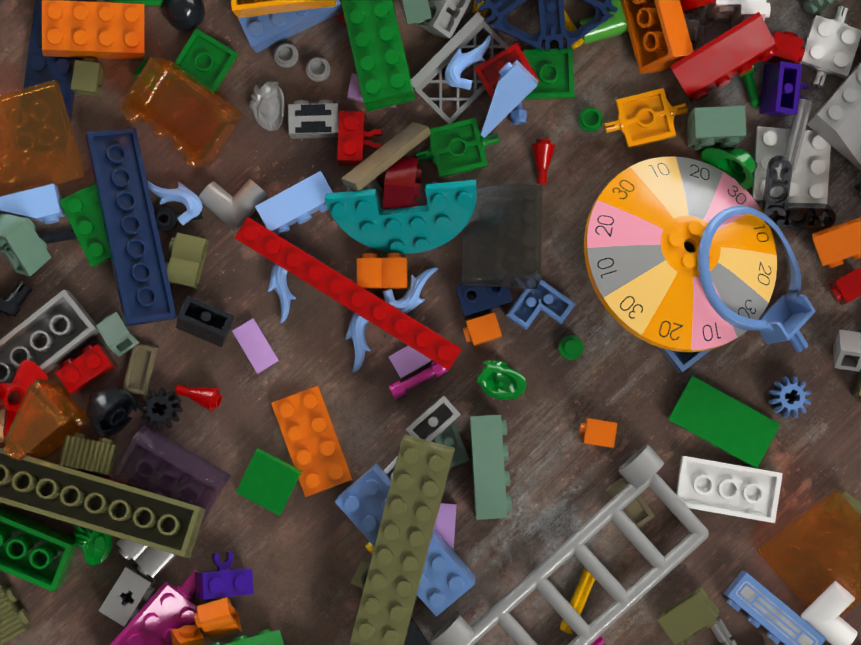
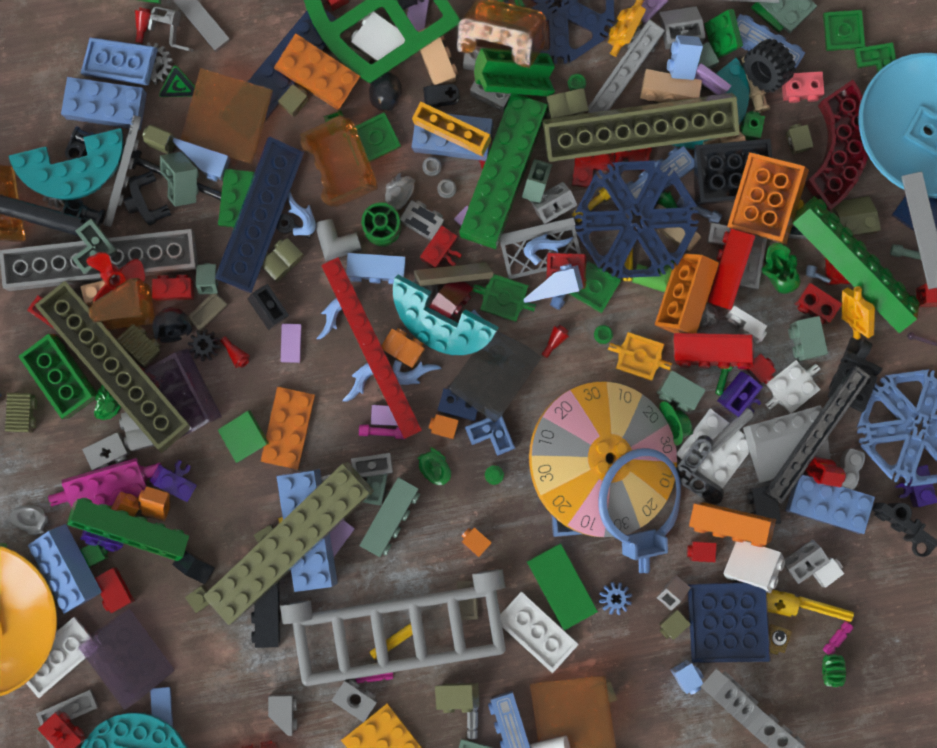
camera: 30 degrees right, 0 degrees up
none -> green cylinder [361,202,401,247]

